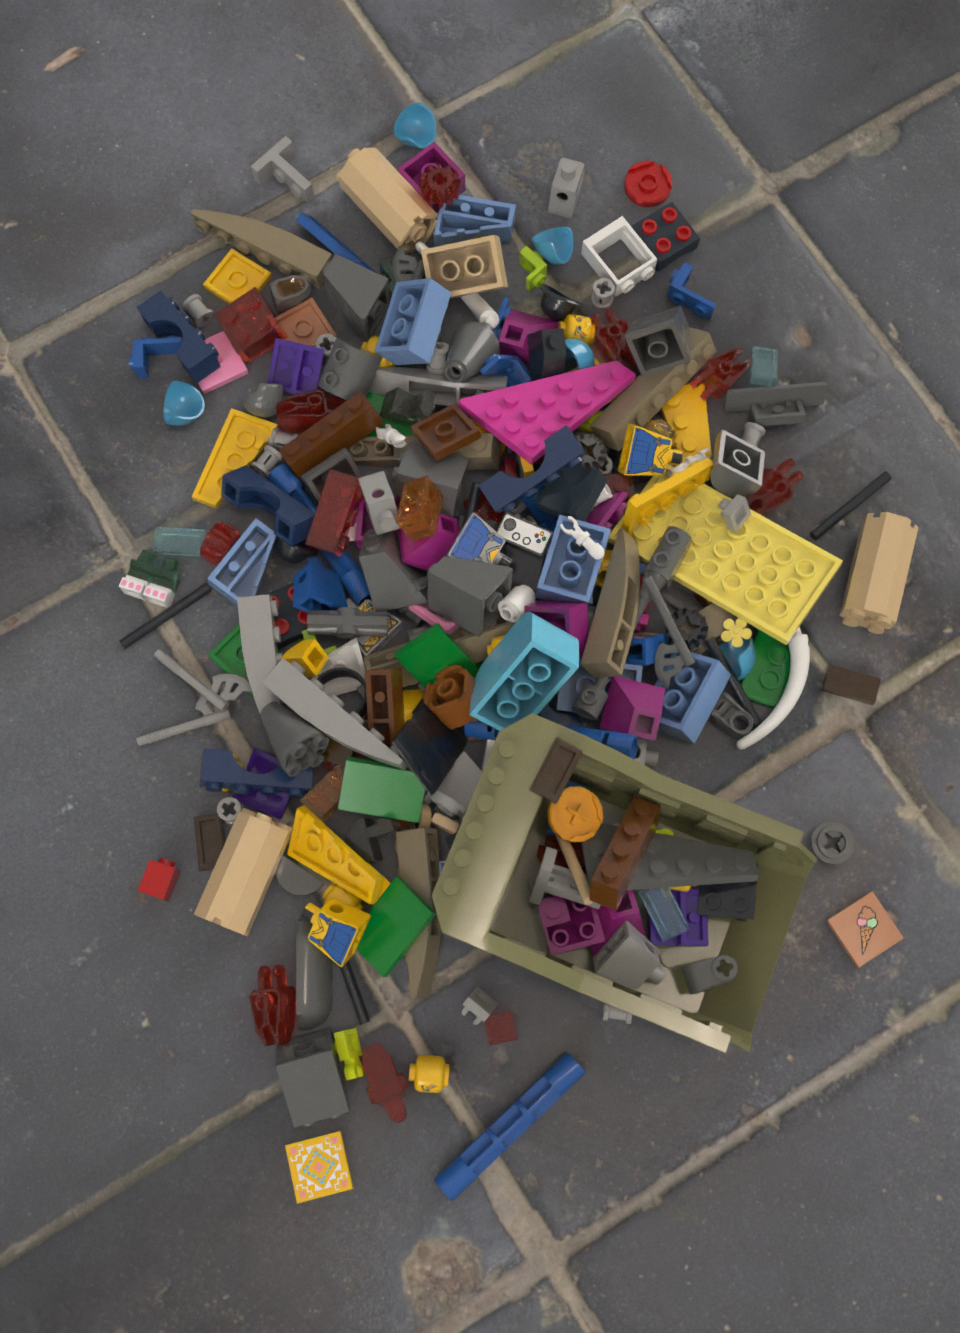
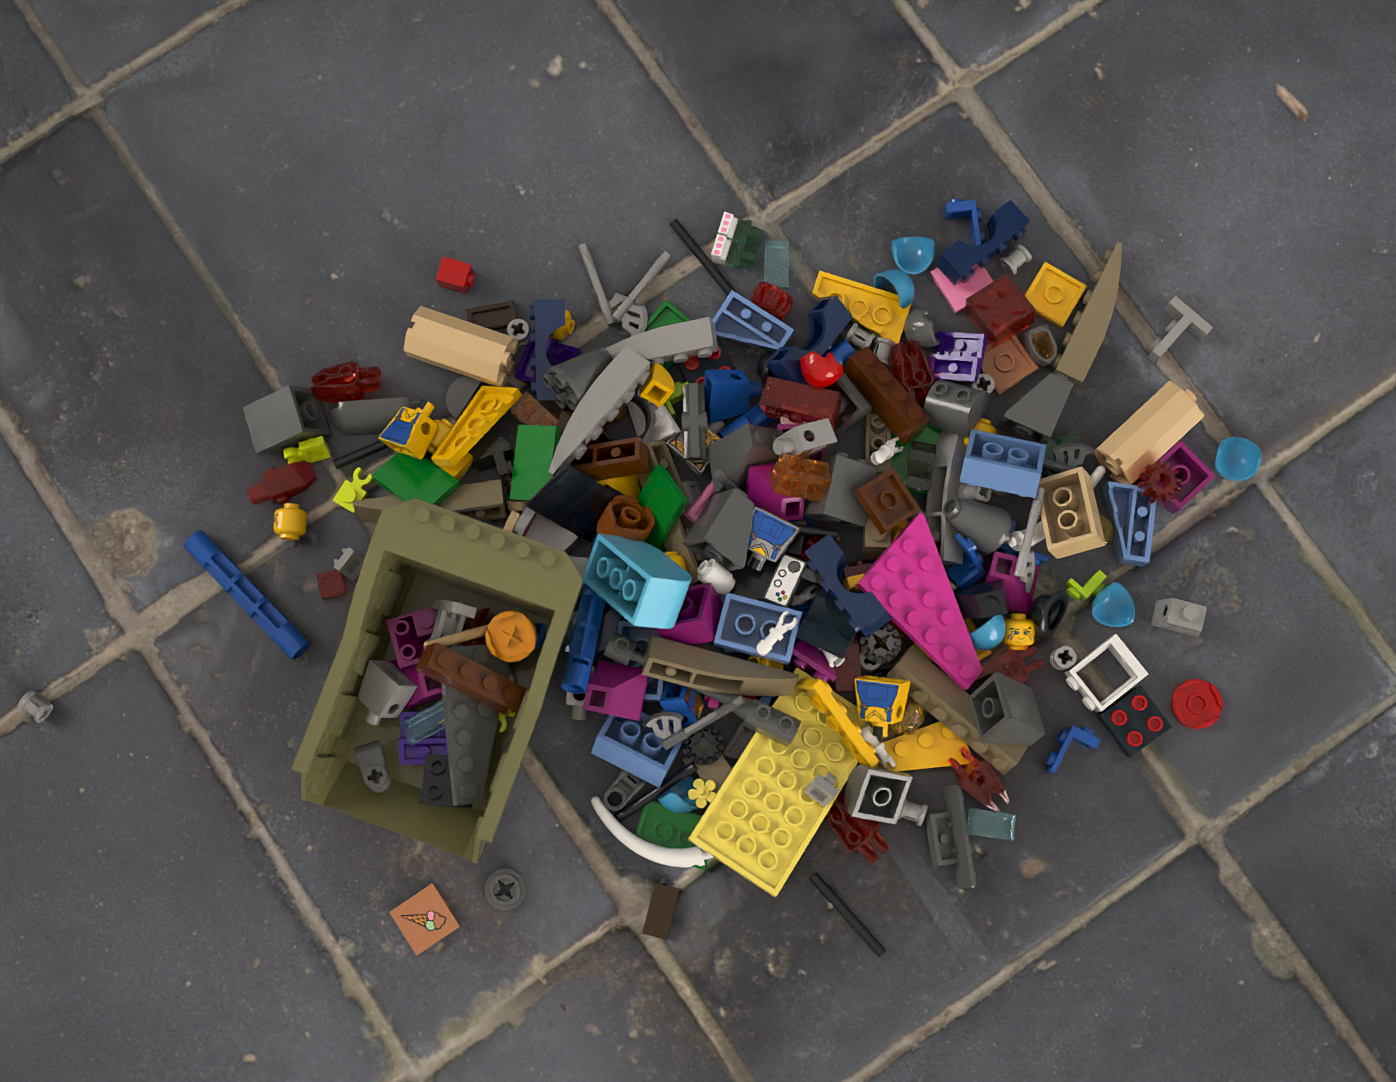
camera: 90 degrees right, 5 degrees up
yellow tile [285,1130,354,1204] -> none
blue tile [296,213,378,274] -> none
dark brown tile [529,737,583,804] -> none
tan brick [839,512,919,634] -> none
none -> neon yellow plate [333,467,373,514]
none -> red hair [800,351,844,388]
none -> dark azure helmet [873,269,915,309]
none -> light grey piece [1014,487,1045,593]

